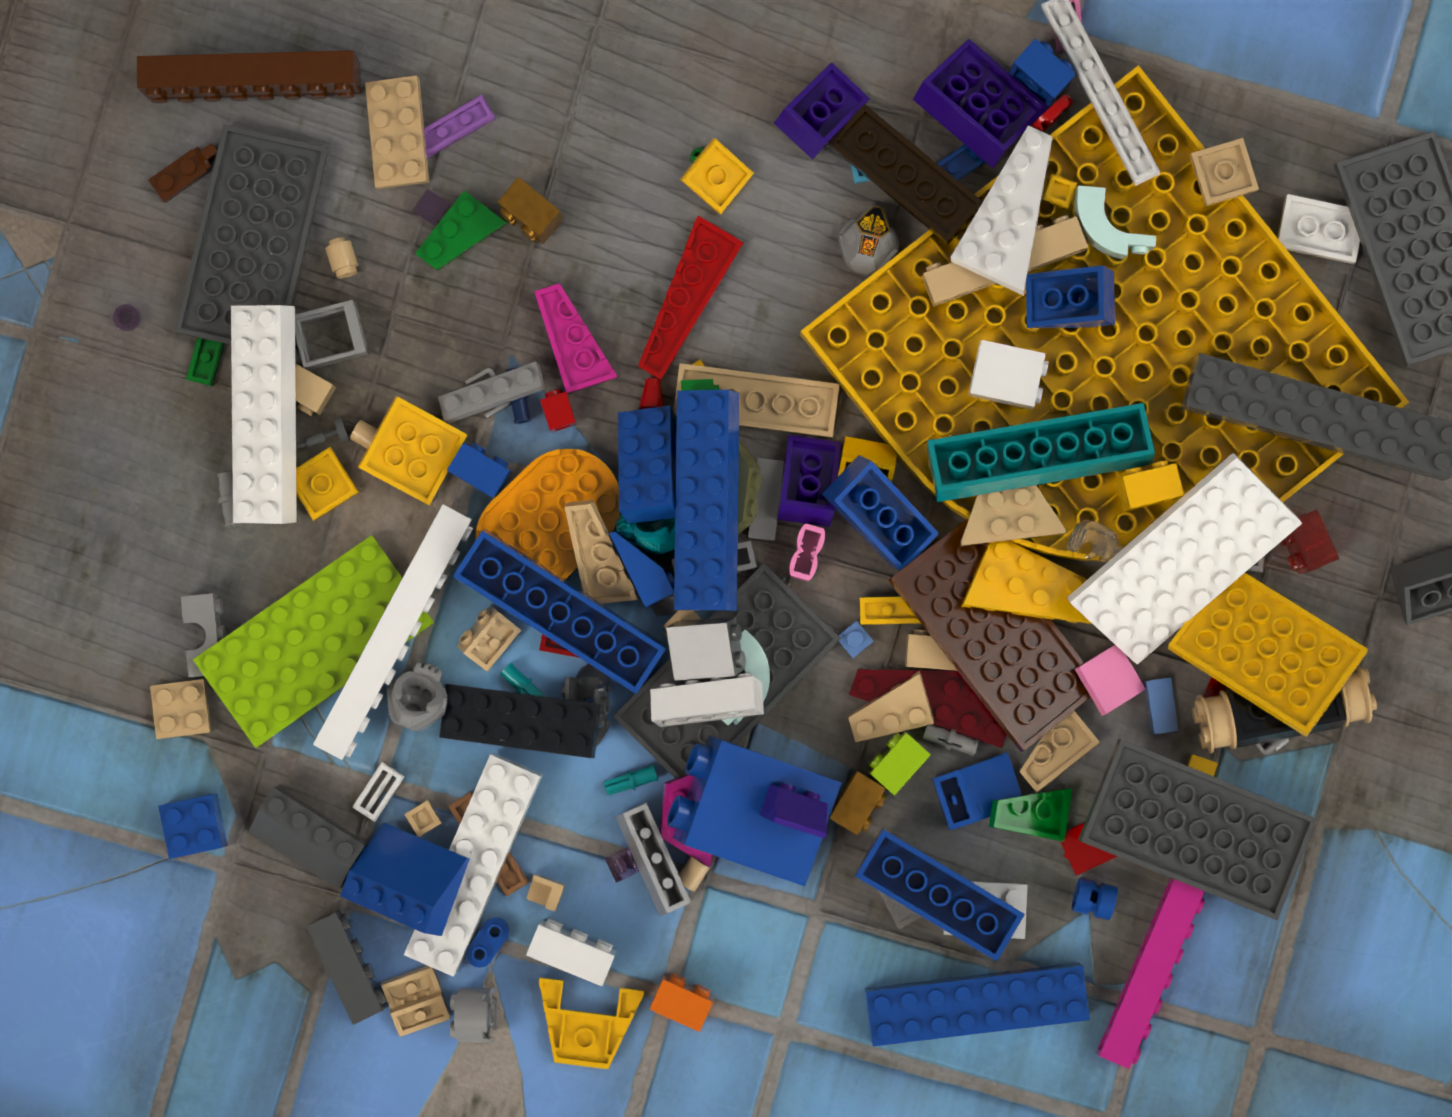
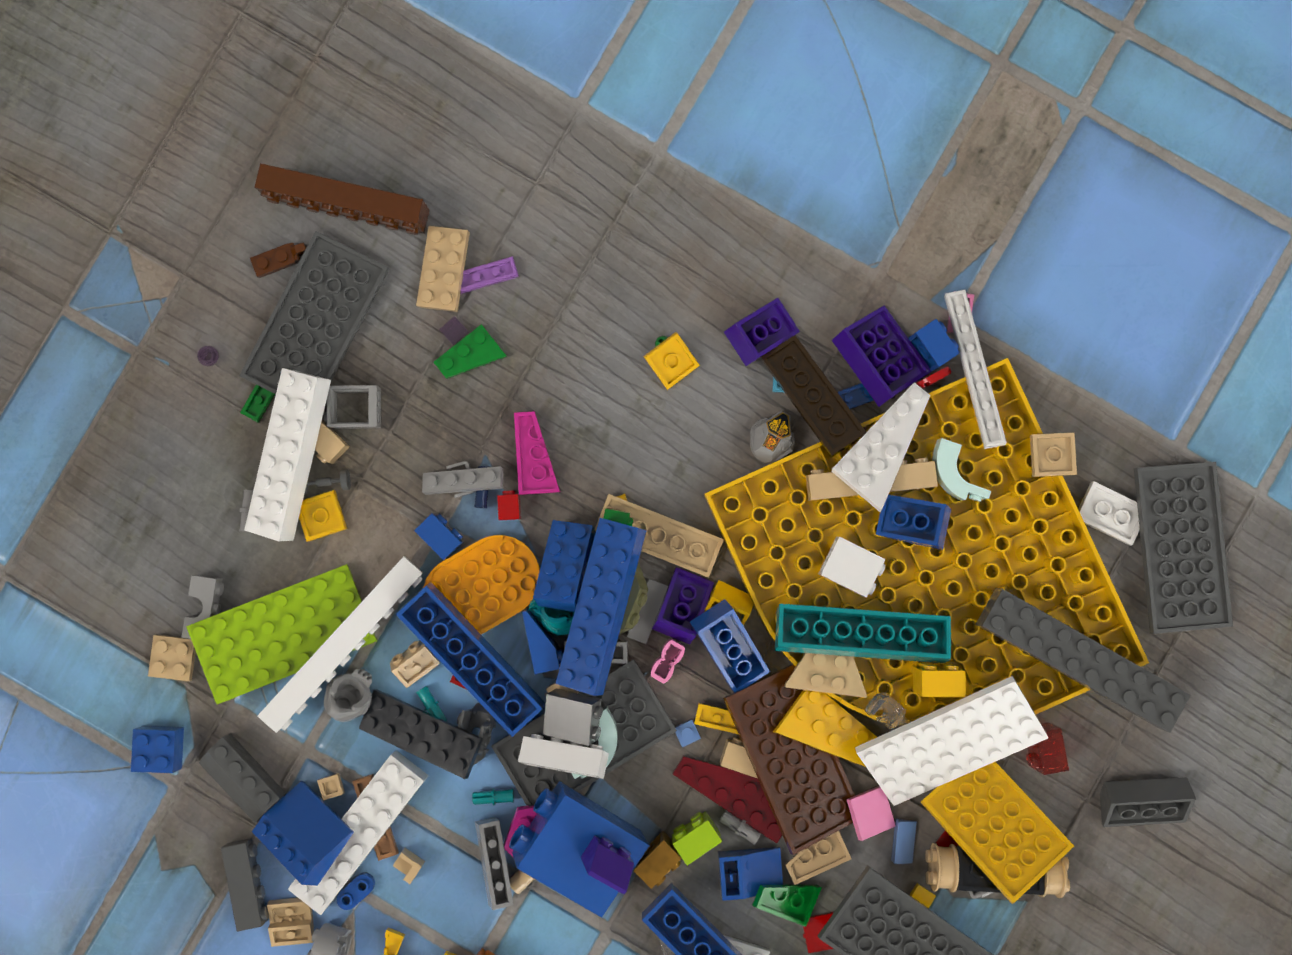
camera: 10 degrees right, 0 degrees up
tan brick [325,237,358,279] -> none
tan piece [350,420,377,449] -> none
white tile [352,762,405,822] -> none
yellow plate [358,396,467,506] -> none
pearl gold brick [498,177,563,244] -> none
white brick [526,918,617,986] -> none
tan wing [565,500,639,604] -> none
clear purple plate [605,847,639,883] -> none
red wing [638,216,744,380] -> none
red cone [638,378,664,410] -> none
tan wing [848,671,934,742] -> none
yellow tile [1042,174,1077,210] -> none

